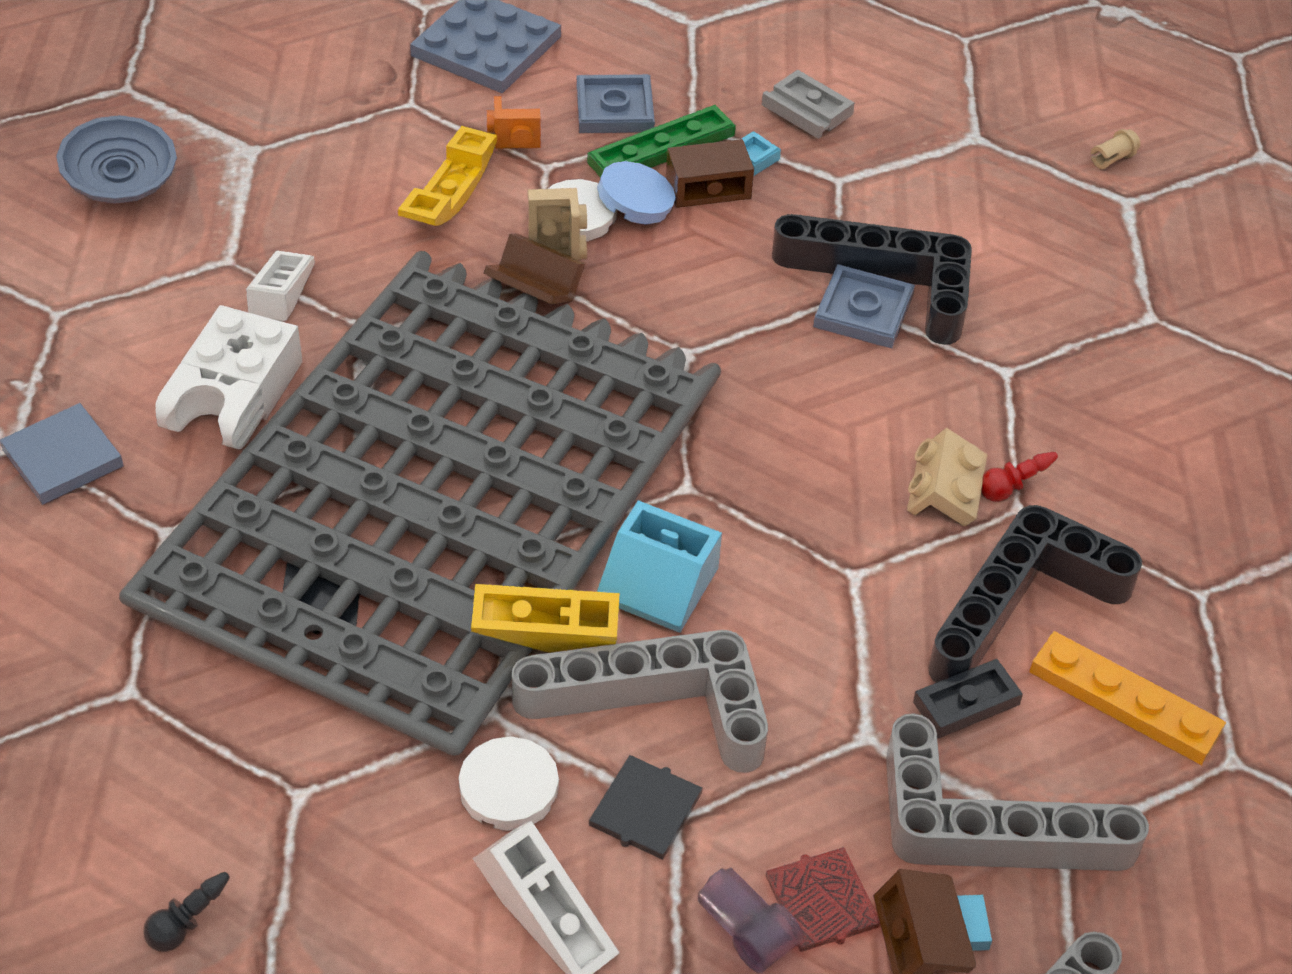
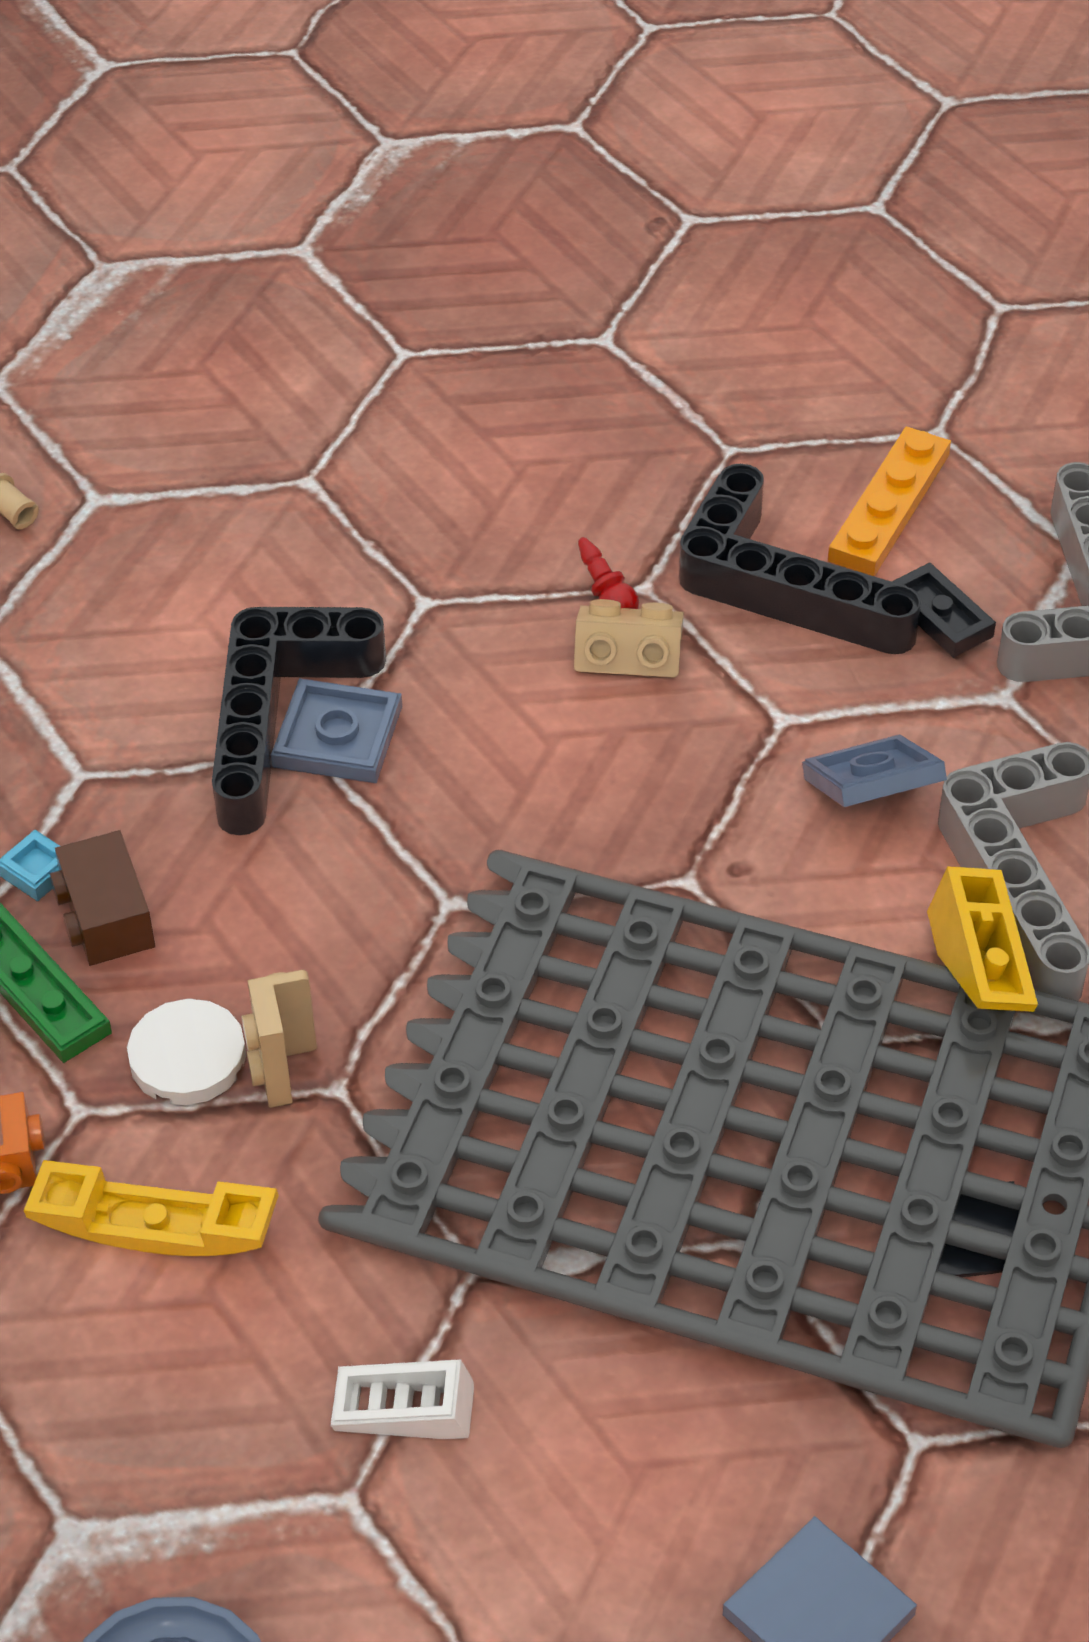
camera: 95 degrees left, 0 degrees up
white brick [156,305,303,449] -> none
reddish brown panel [483,233,586,304] -> none
light blue tile [597,161,676,224] -> none
medium azure slope [597,500,722,633] -> none
none -> sand blue tile [802,734,947,807]

